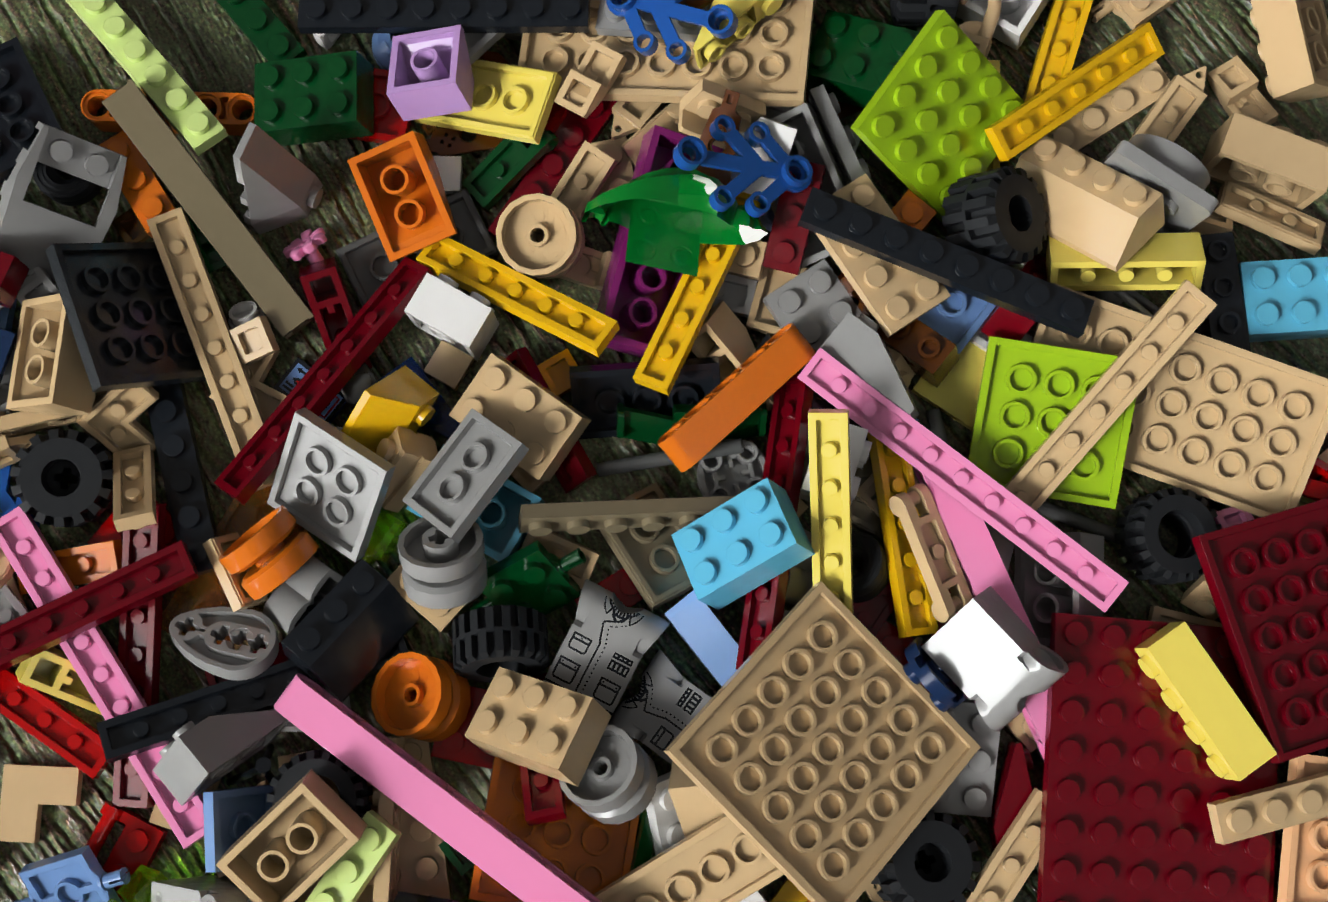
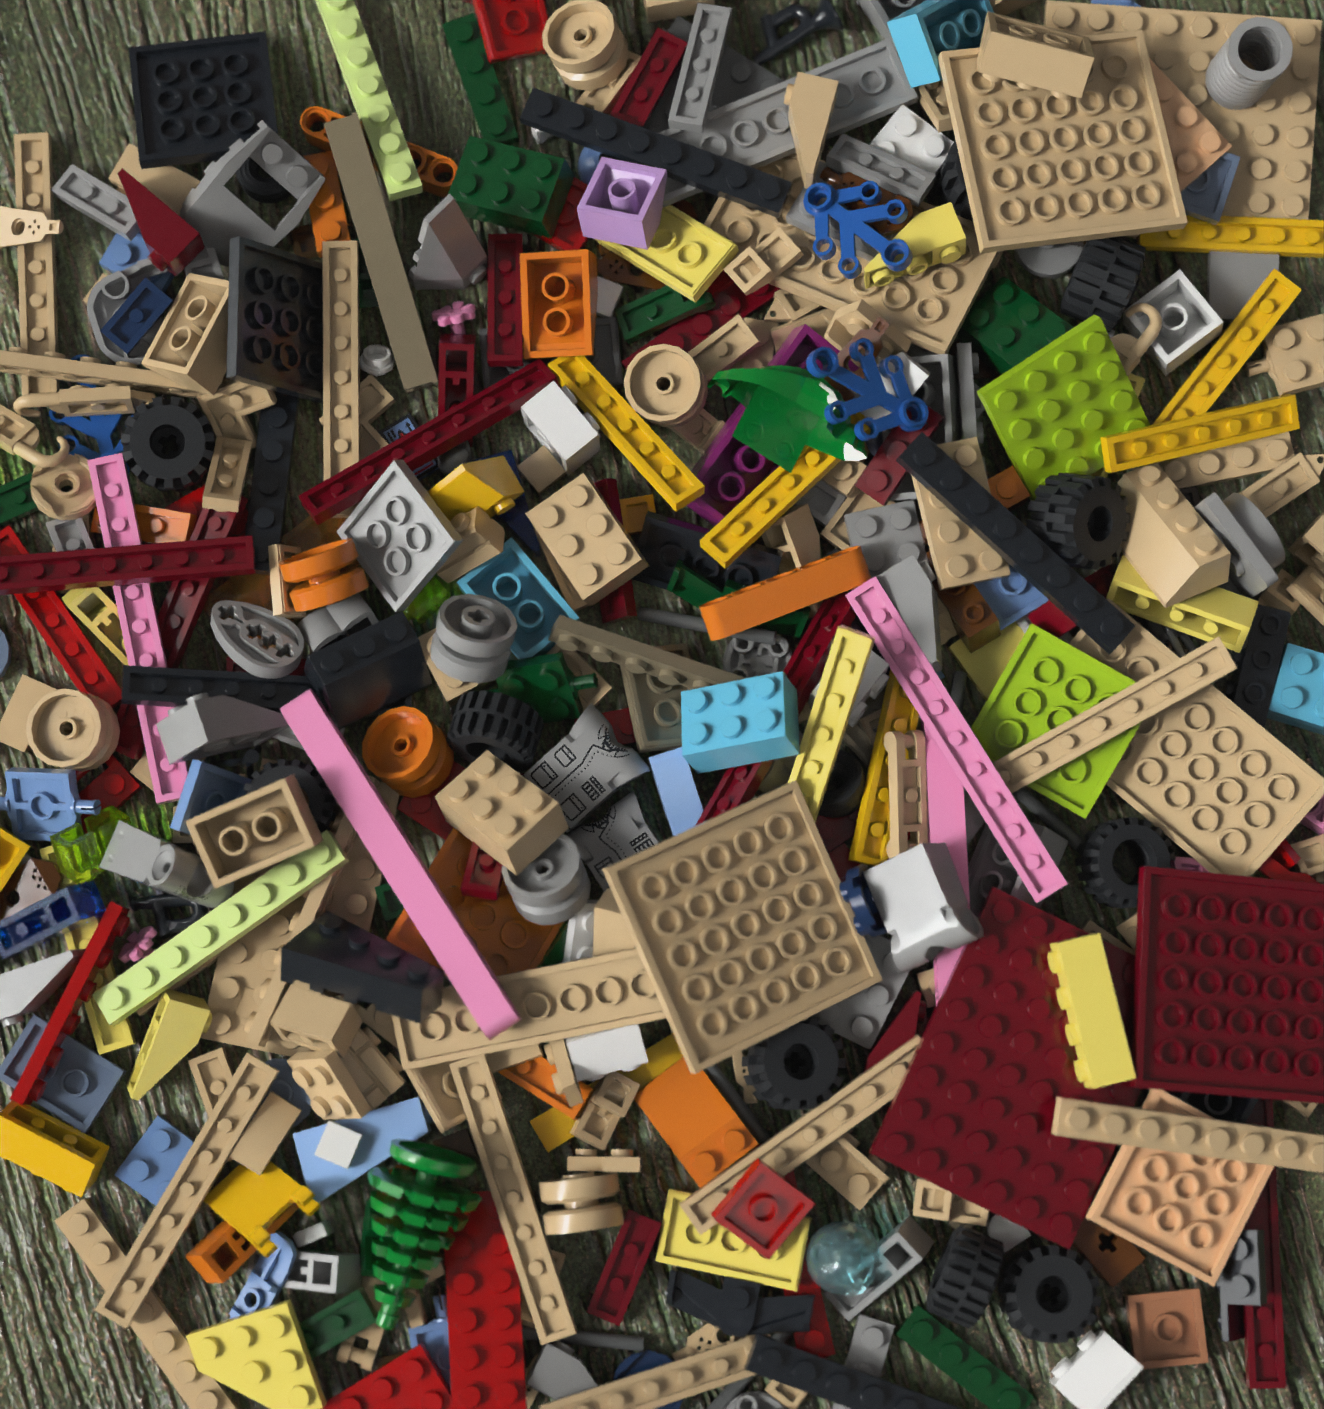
camera: 20 degrees right, 0 degrees up
tan plate [229,316,280,365] -> none
light grey plate [402,408,530,544] -> none
none -> tan wheel [26,688,120,772]
none -> dark red plate [487,233,523,367]

